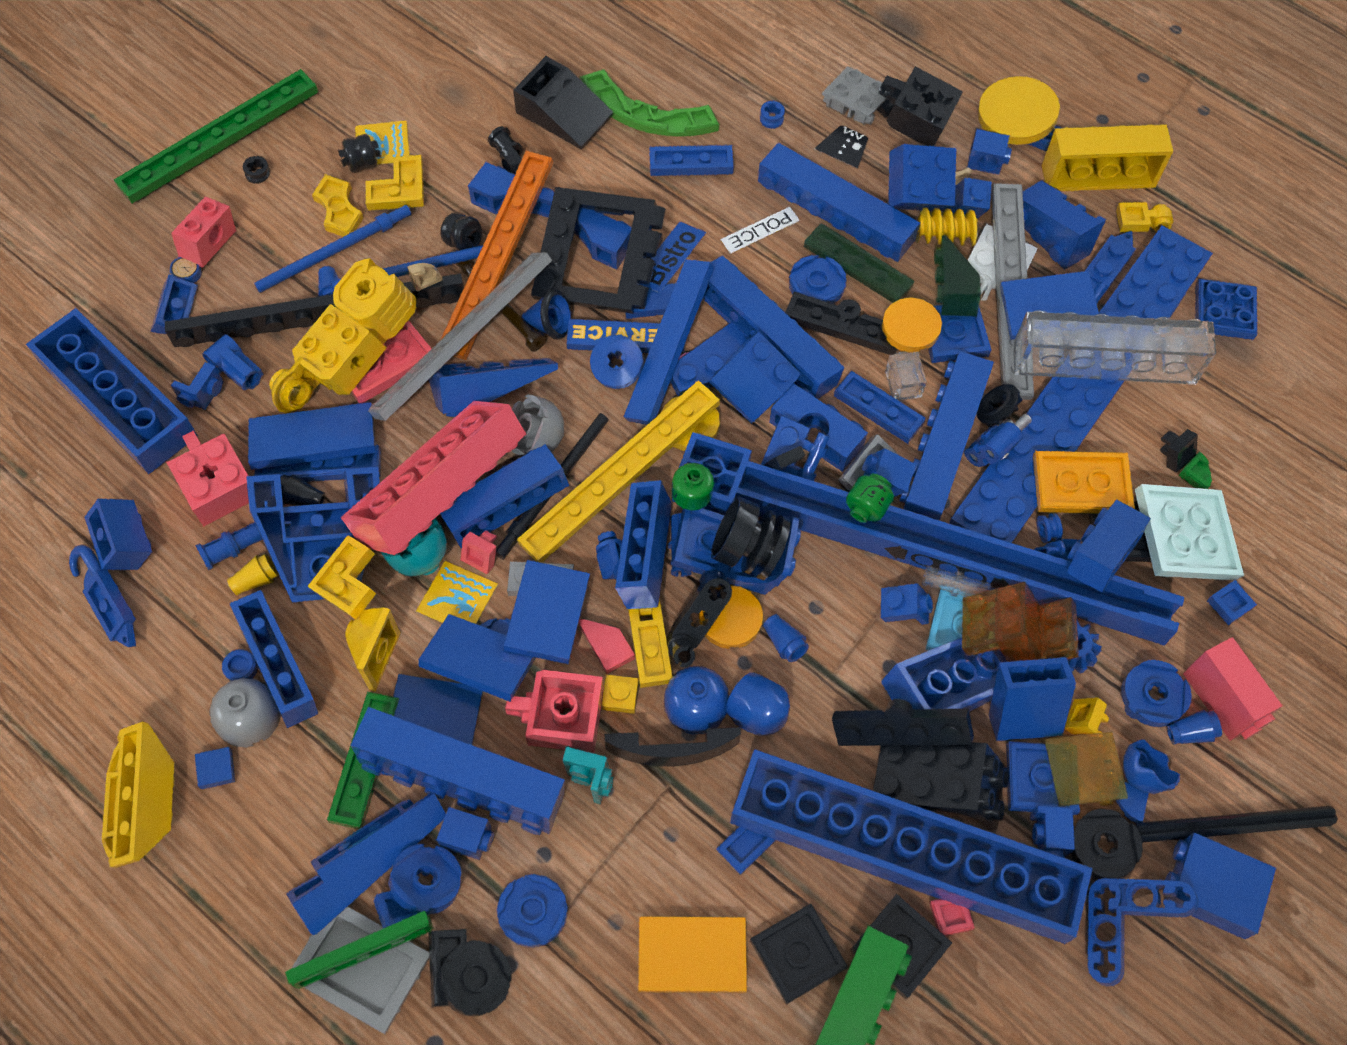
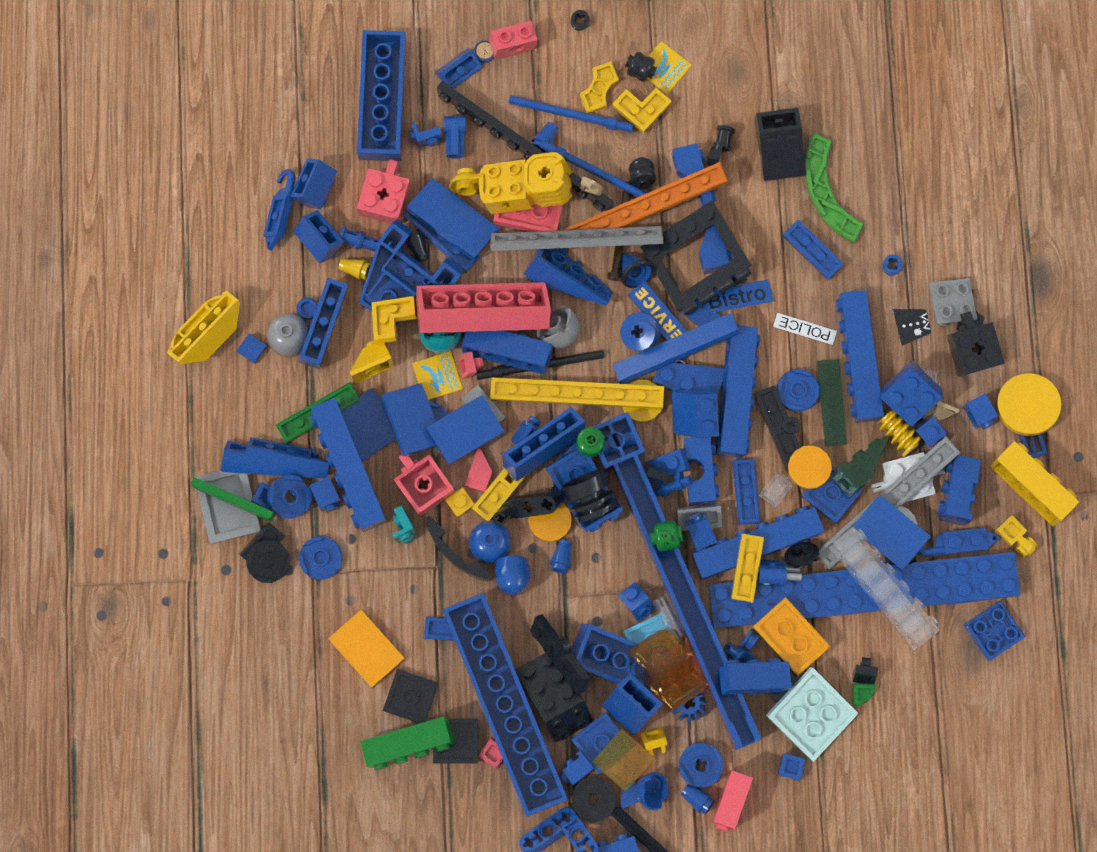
camera: 50 degrees right, 15 degrees up
none -> blue brick [294,210,344,264]
none -> yellow tile [731,533,764,602]

